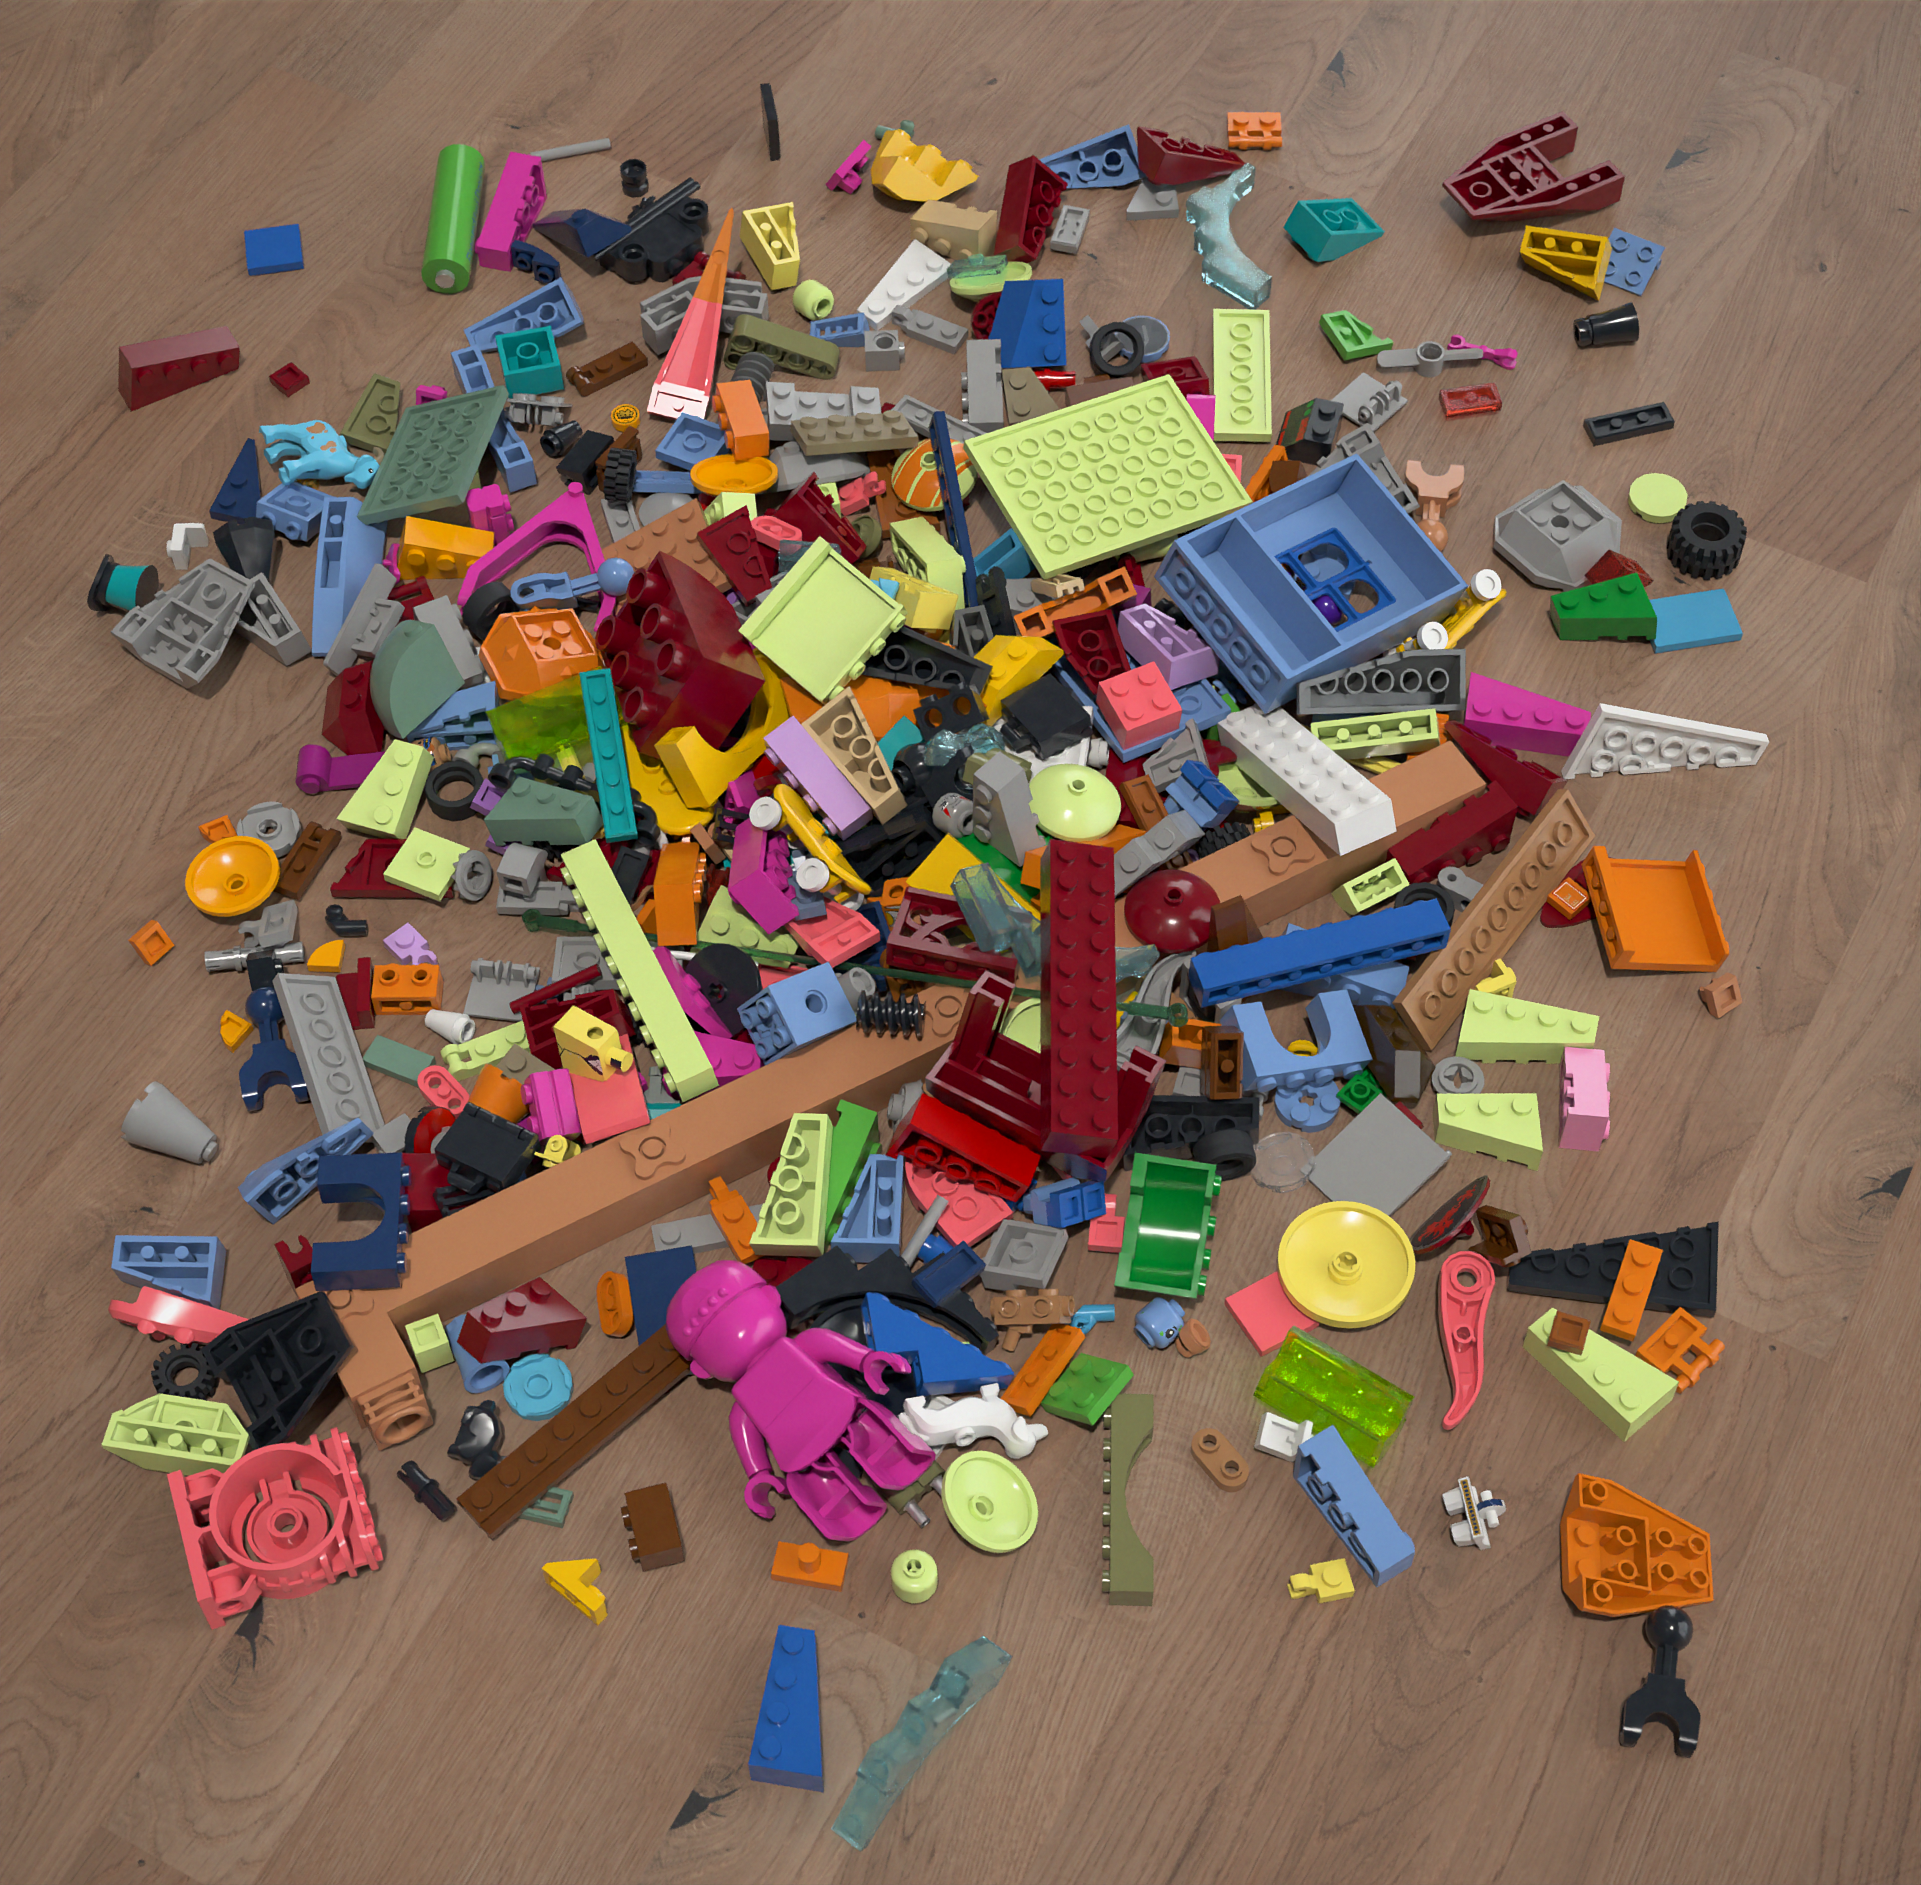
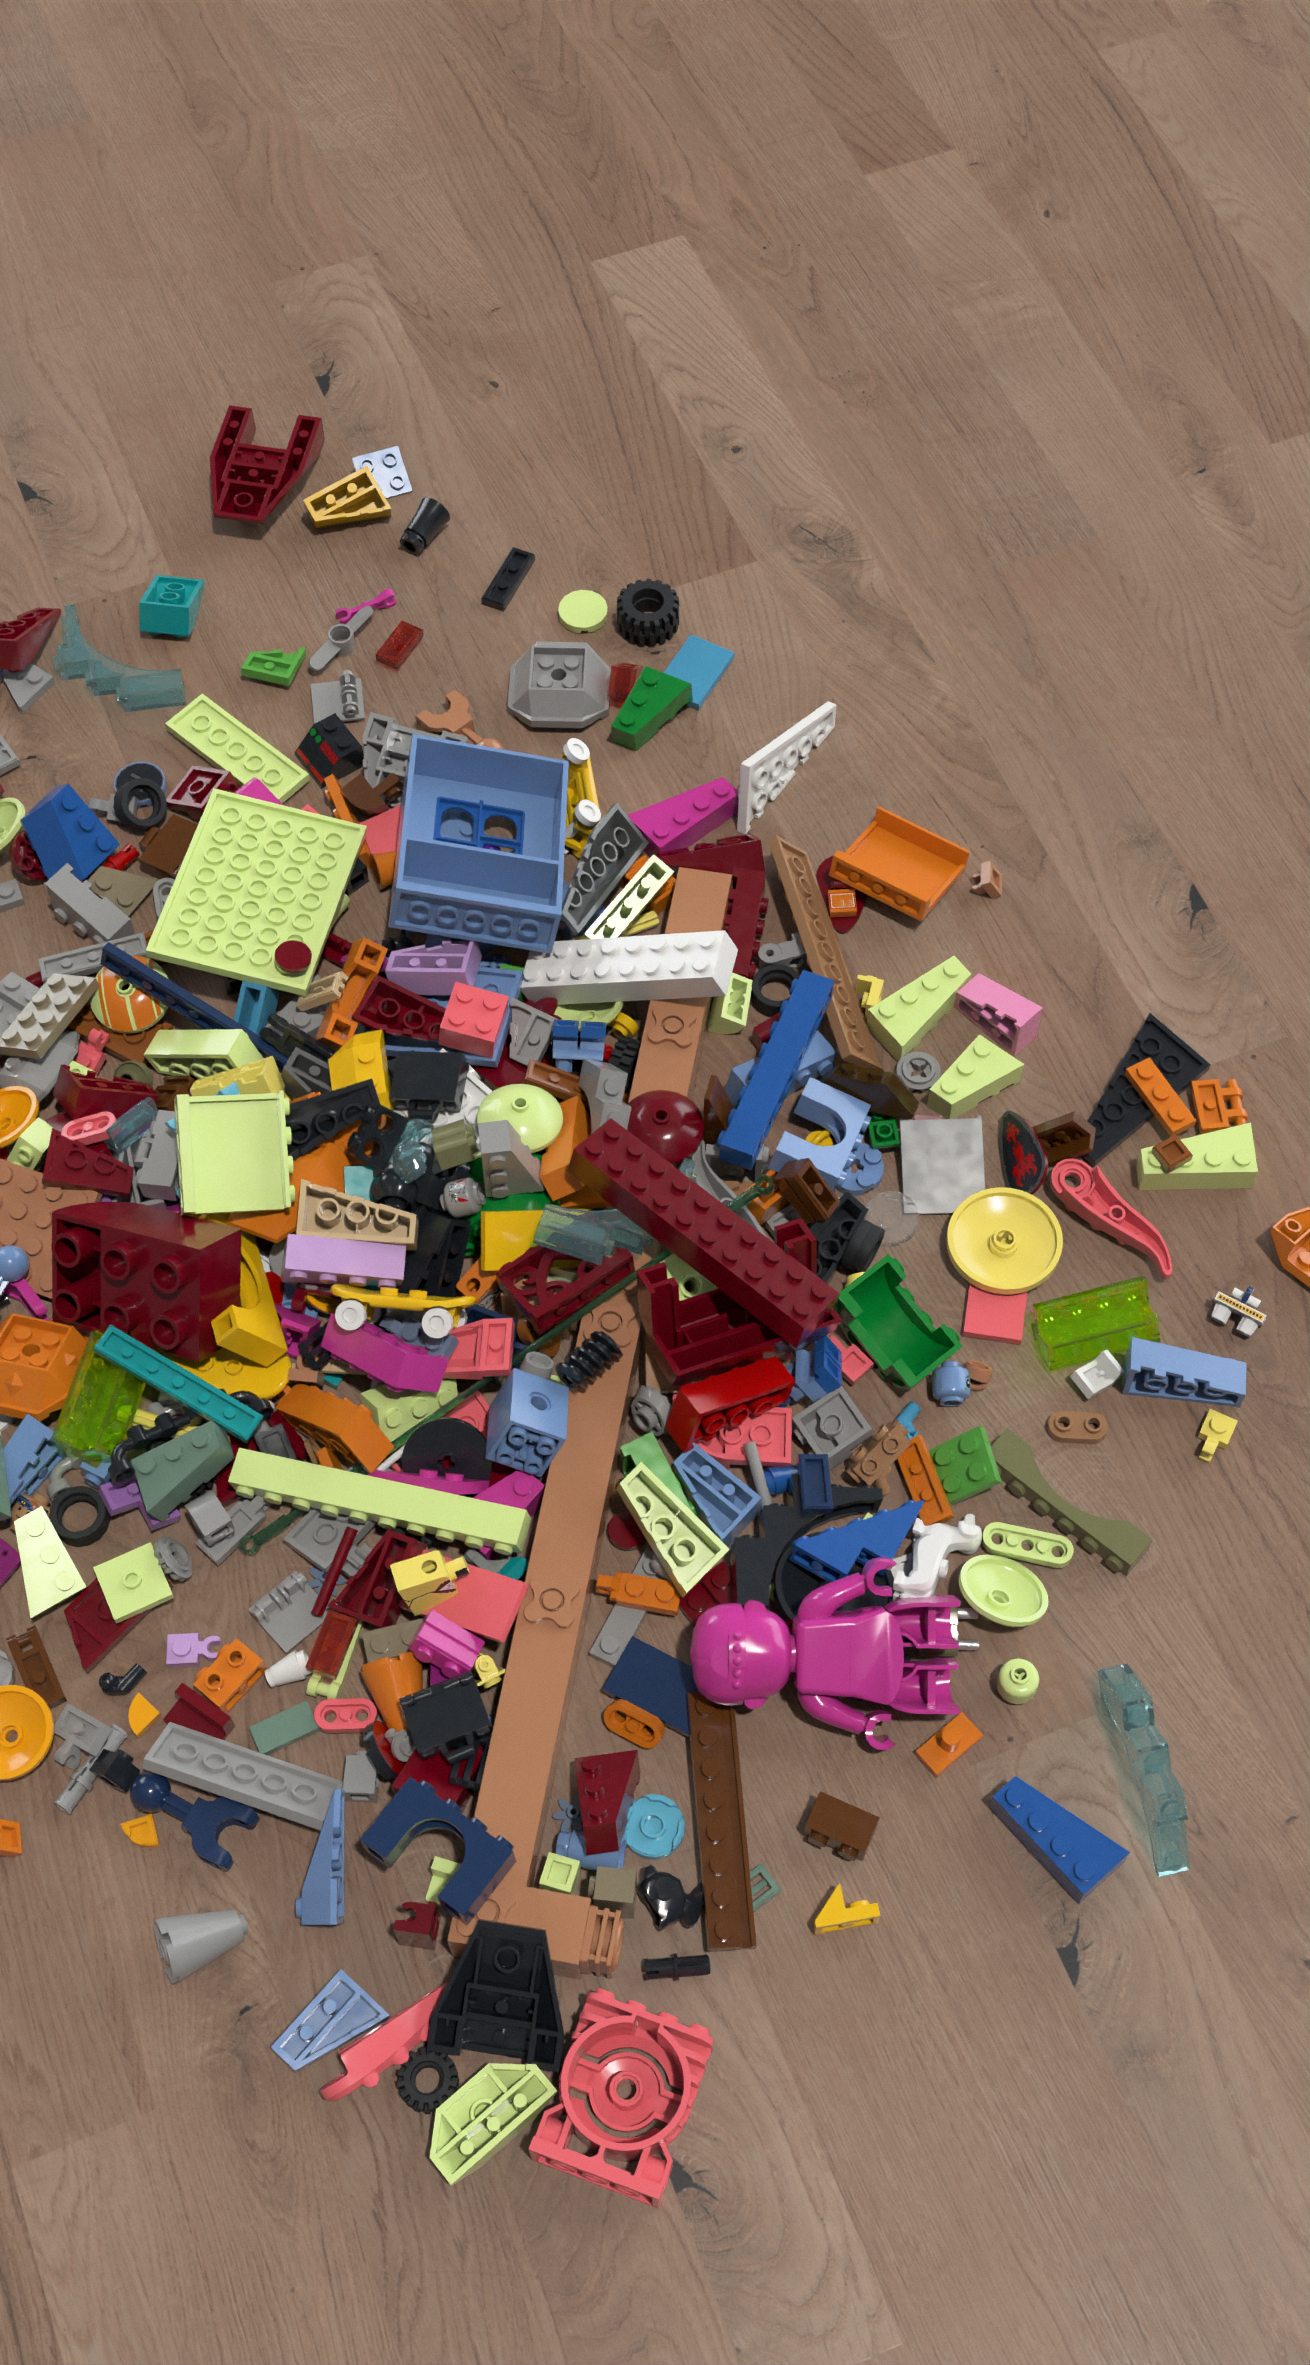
camera: 50 degrees left, 5 degrees up
clear red plate [706,864,731,909] -> none
orange plate [1227,112,1282,150] -> none
none -> dark red piece [275,940,312,973]
none -> clear red plate [305,1610,359,1680]
none -> dark tan brick [588,1866,638,1919]
none -> yellowish green plate [982,1522,1074,1568]

